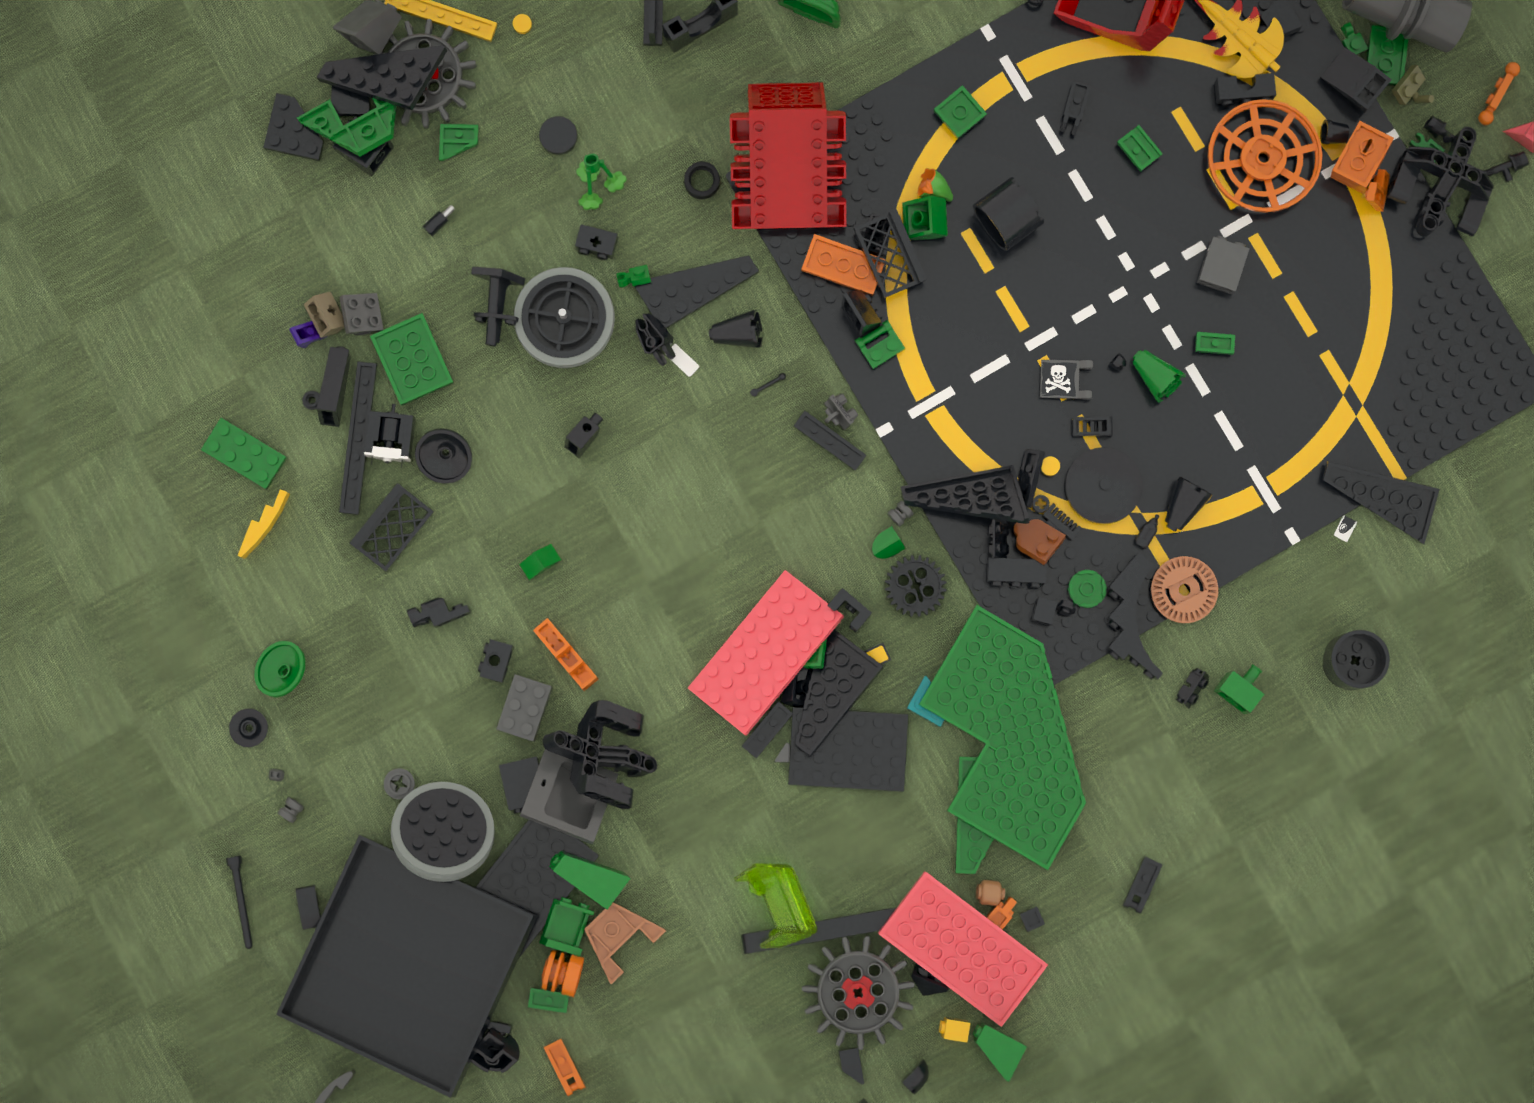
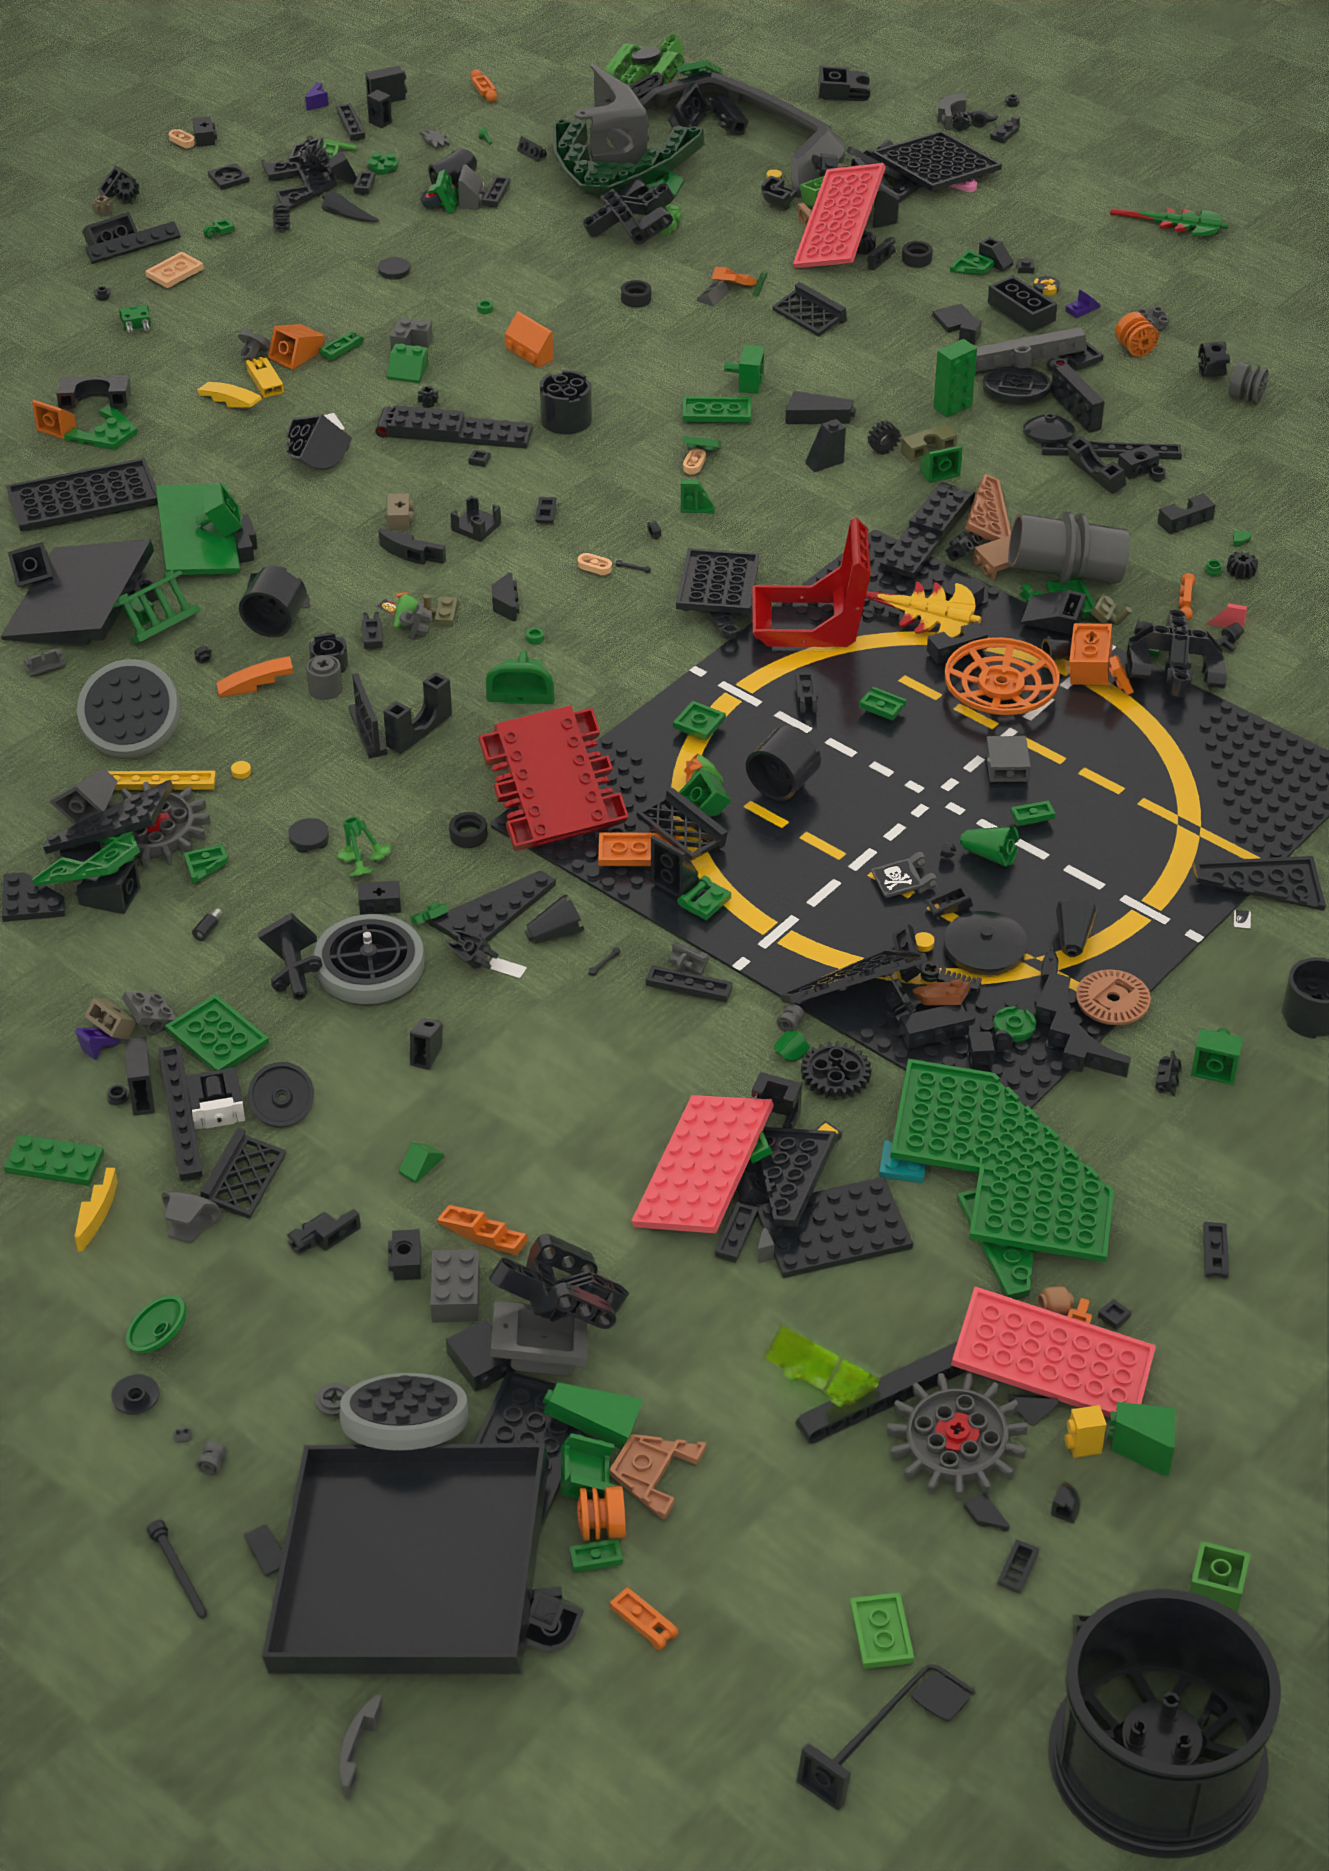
camera: 15 degrees left, 40 degrees down
none -> dark grey piece [161,1191,222,1243]

